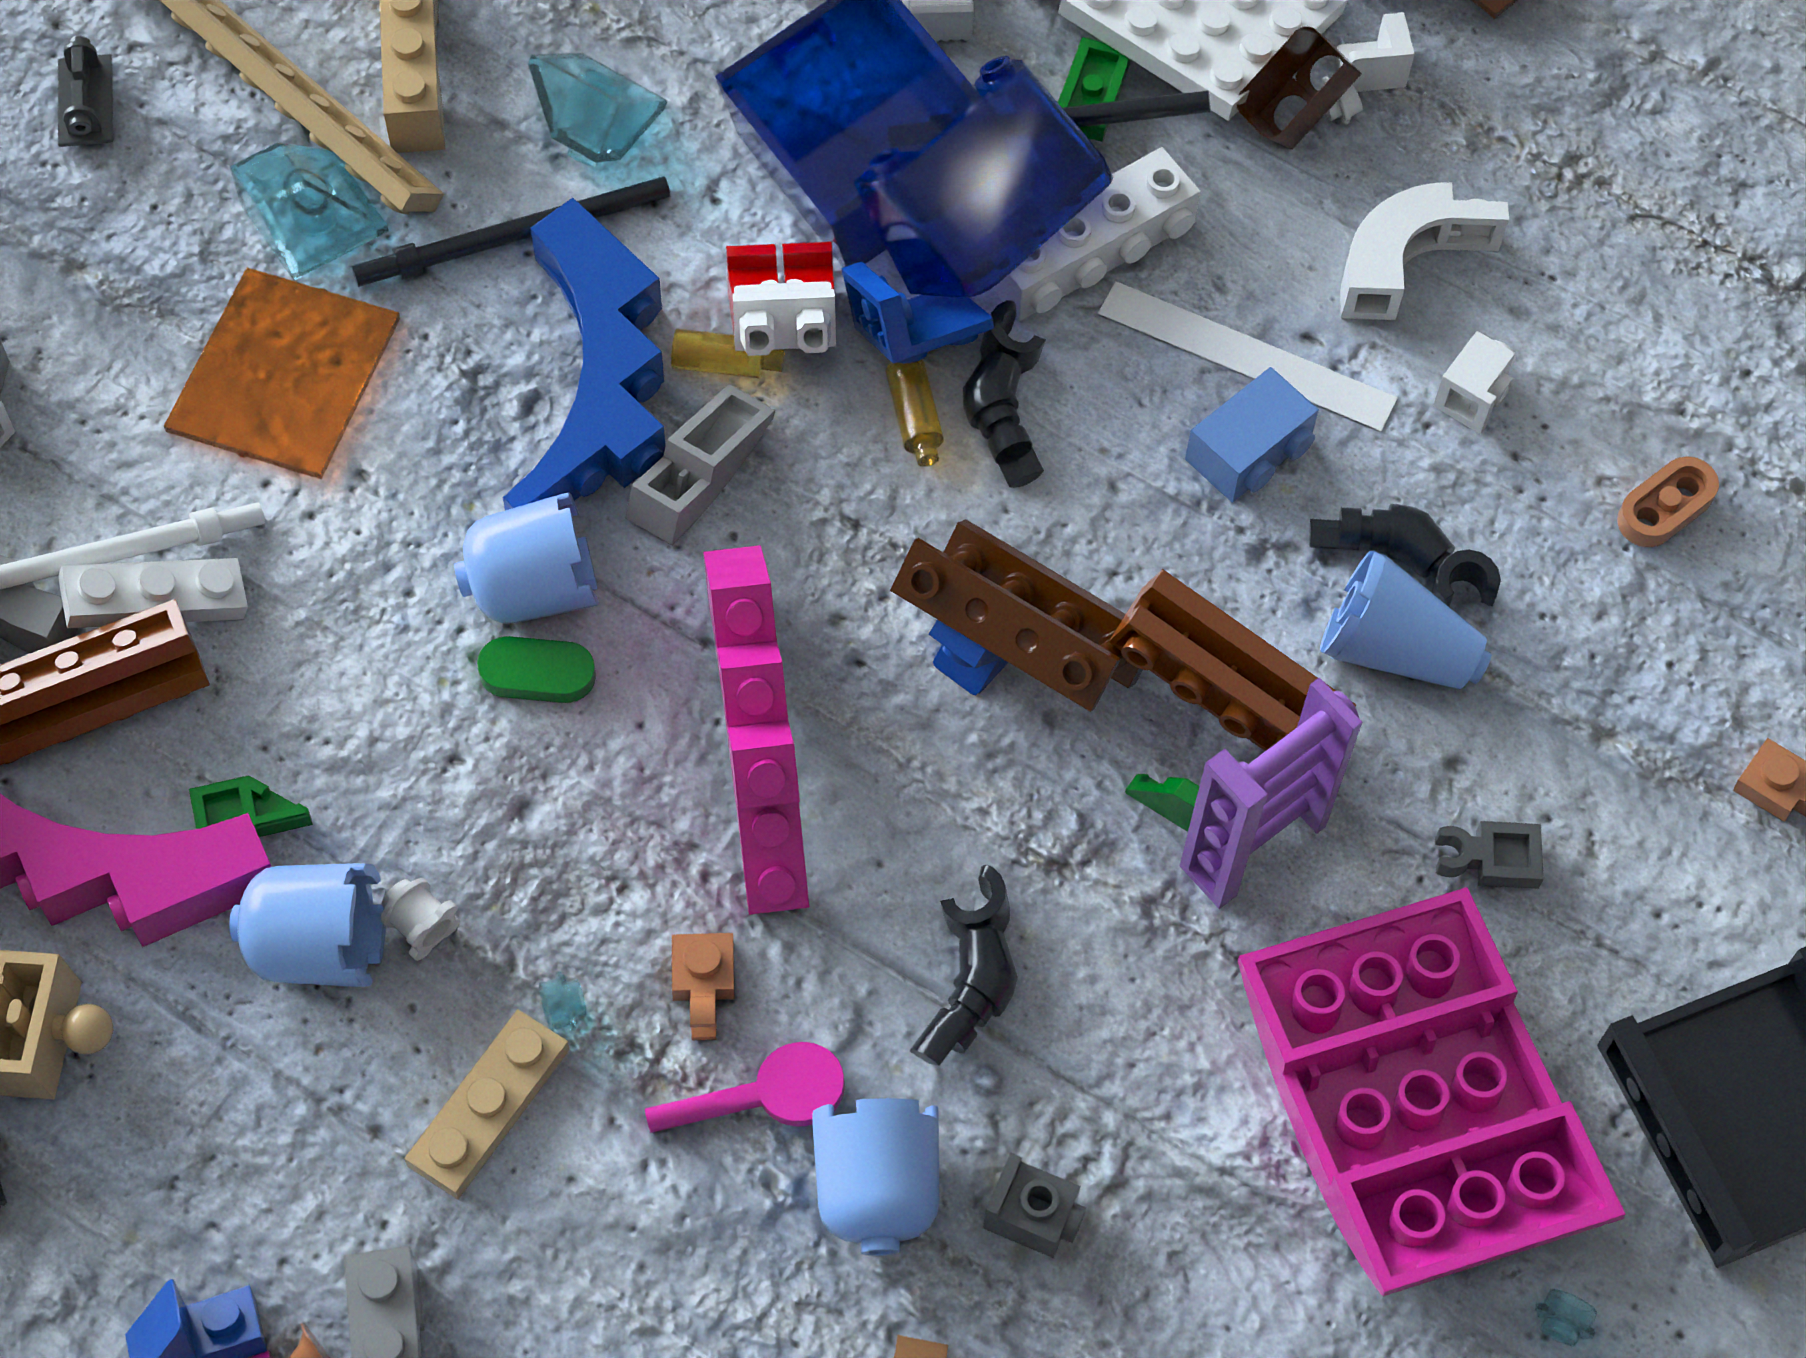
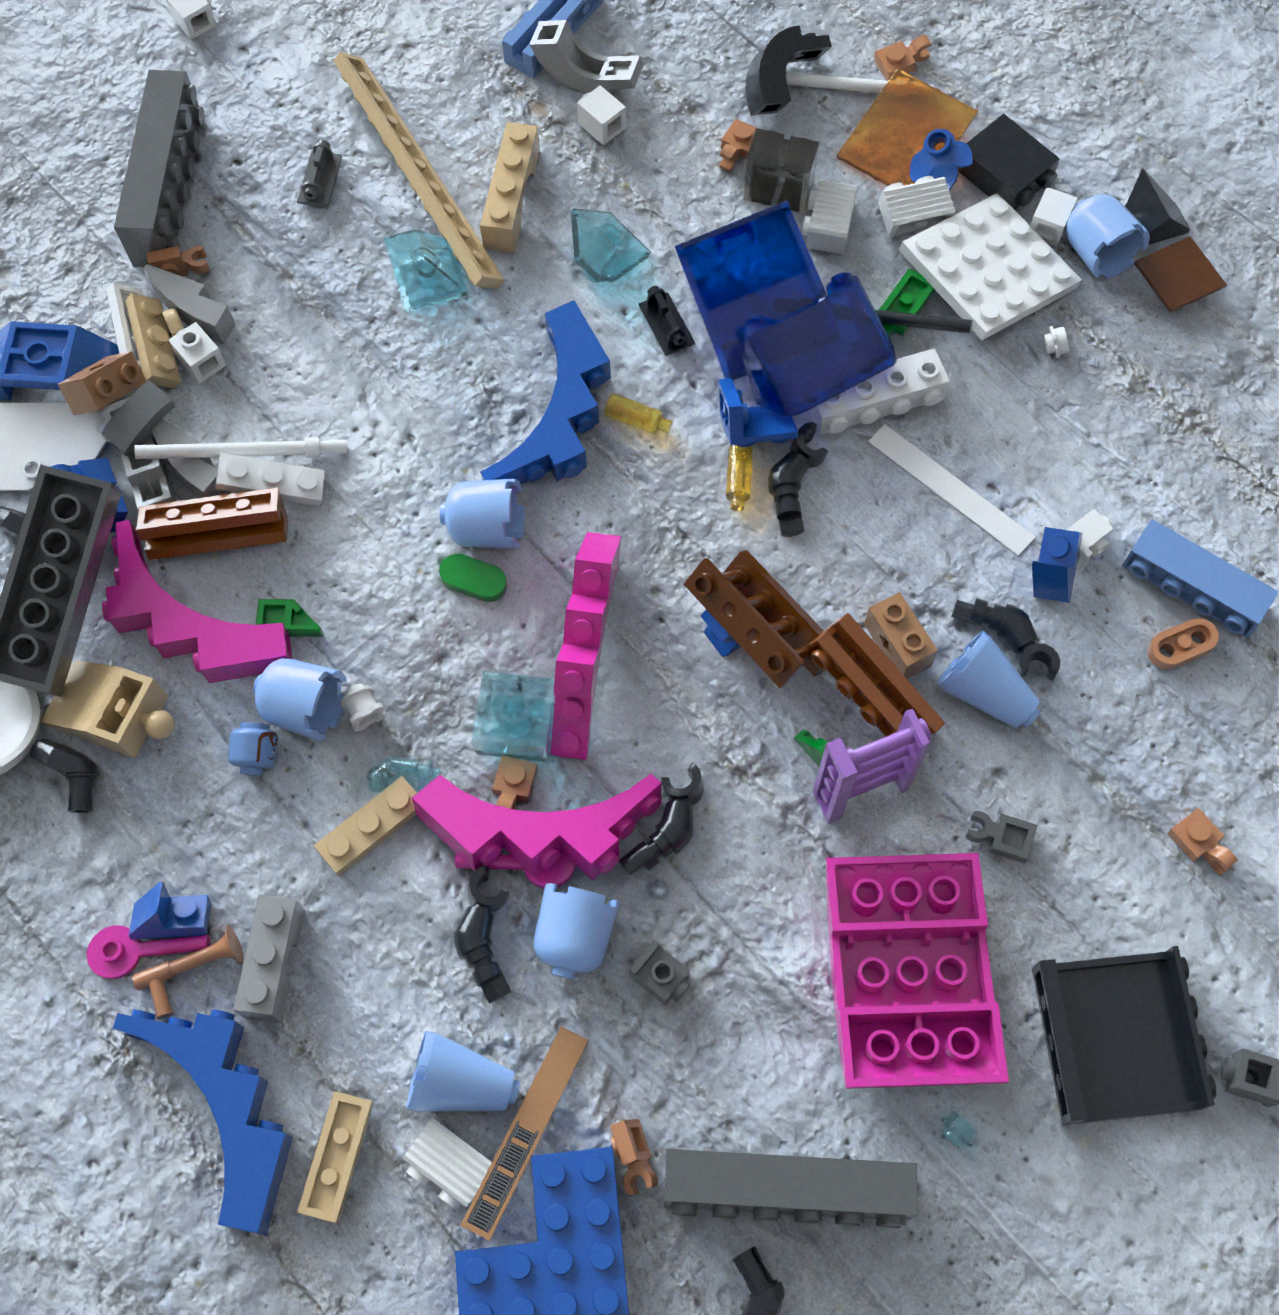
camera: 20 degrees right, 5 degrees up
clear orange piece [164,267,400,479] -> none
black bar [351,176,670,287] -> none
light grey slope [625,384,775,545] -> none
white hips [726,242,836,356] -> none
medium blue brick [1185,367,1319,503] -> none
reddish brown piece [1237,26,1362,150] -> none
white panel [1336,12,1415,92] -> none
white arch [1340,182,1509,320] -> none
none -> medium blue head [228,722,278,776]
none -> clear light blue arm [367,757,420,792]
none -> dark pink arch [412,774,662,881]
none -> black piece [454,866,511,1004]
none -> clear light blue brick [472,671,555,762]
none -> black hinge [638,286,695,356]
none -> medium nougat brick [864,592,938,679]
none -> blue slope [1032,527,1083,603]
none -> medium blue brick [1122,519,1279,638]

